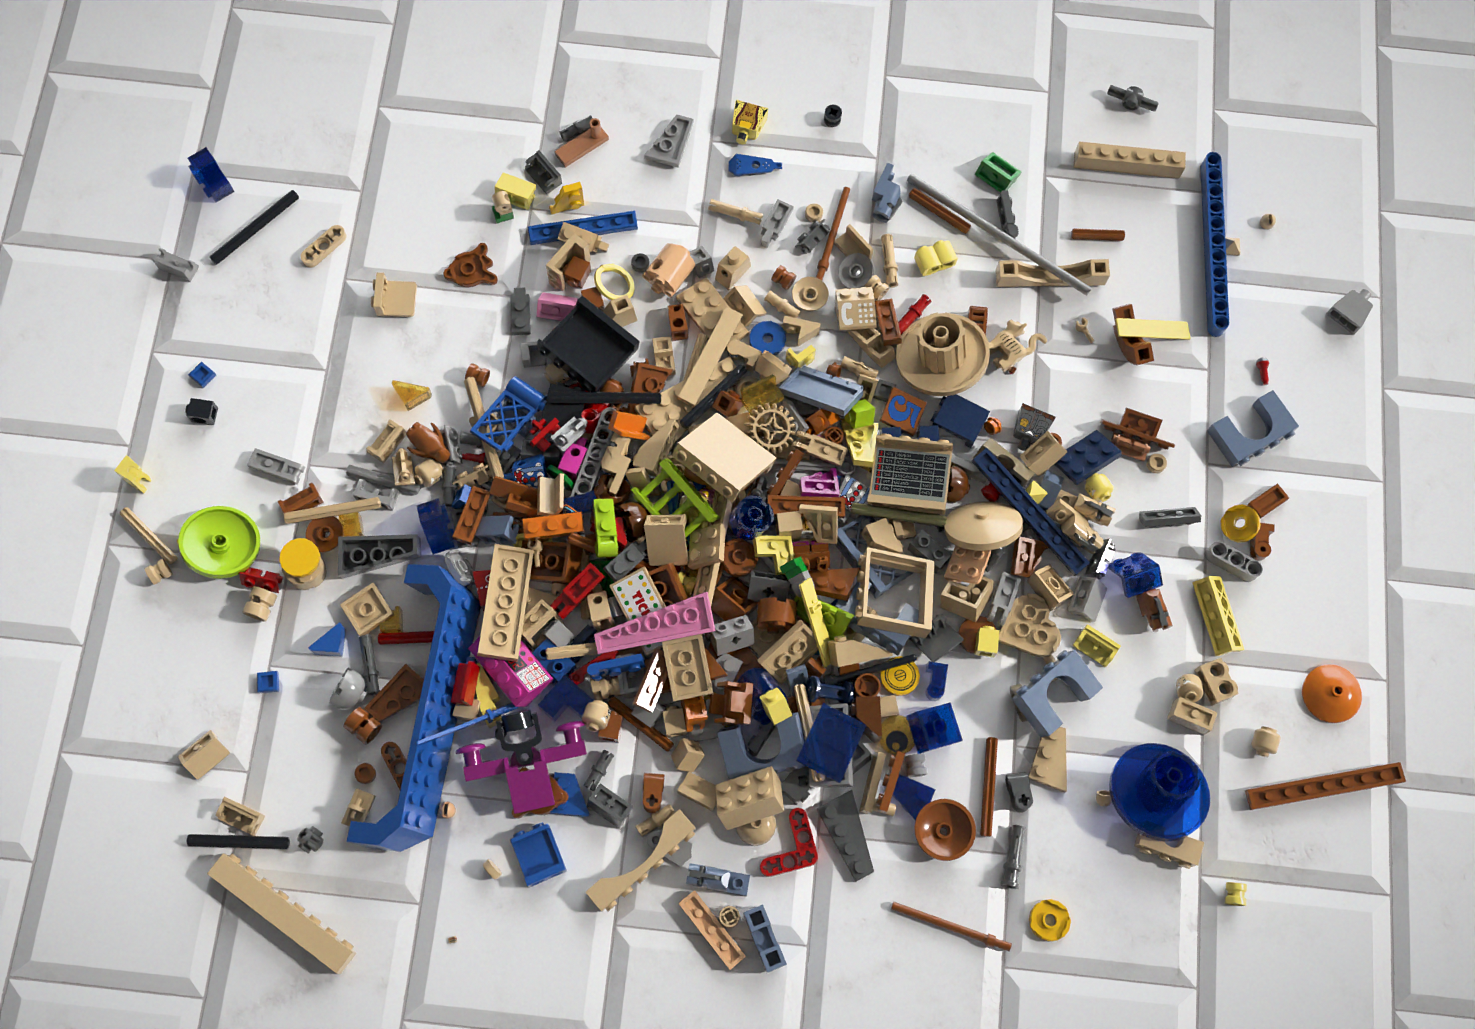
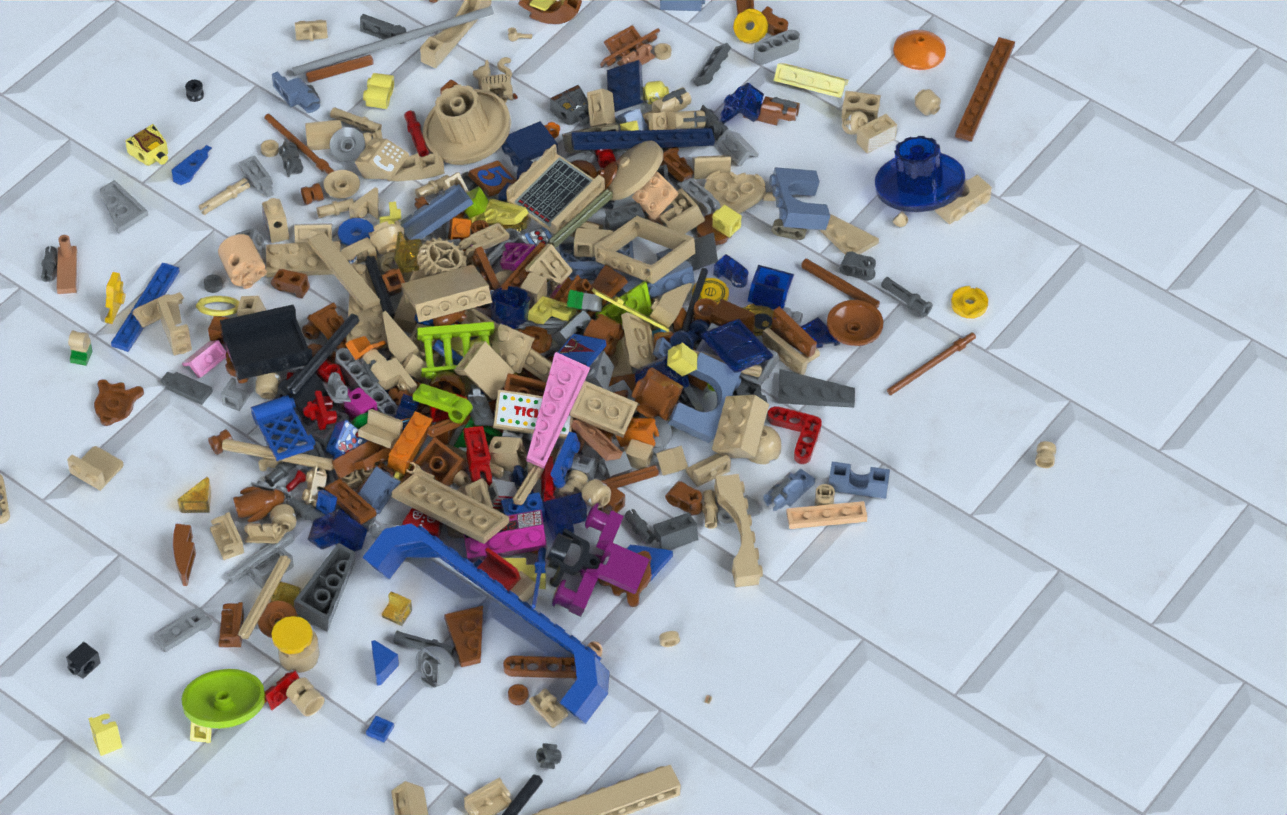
camera: 55 degrees left, 20 degrees down
tan axle [120,507,178,565] -> none
tan wheel [144,559,173,585] -> none
blue tile [188,361,216,388] -> none
tan plate [340,583,395,636] -> none
dark orange wheel [343,707,382,745] -> none
red axle [378,631,434,645] -> none
light yellow hinge [495,173,536,210] -> none
blue panel [510,822,567,888] -> none
dark grey hinge [524,150,562,195] -> none
dark orange brick [563,256,591,288] -> none
tan slope [652,336,676,376] -> none
tan axle [683,333,707,381] -> none
dark orange tile [875,298,902,346] -> none
green tile [974,152,1022,193] -> none
light yellow hinge [1072,624,1121,667] -> none
light yellow wheel [1225,882,1247,906] -> none
none -> dark orange slope [173,524,196,586]
none -> tan hips [295,20,328,41]
none -> blue tile [558,334,607,367]
none -> dark orange dish [597,162,618,194]

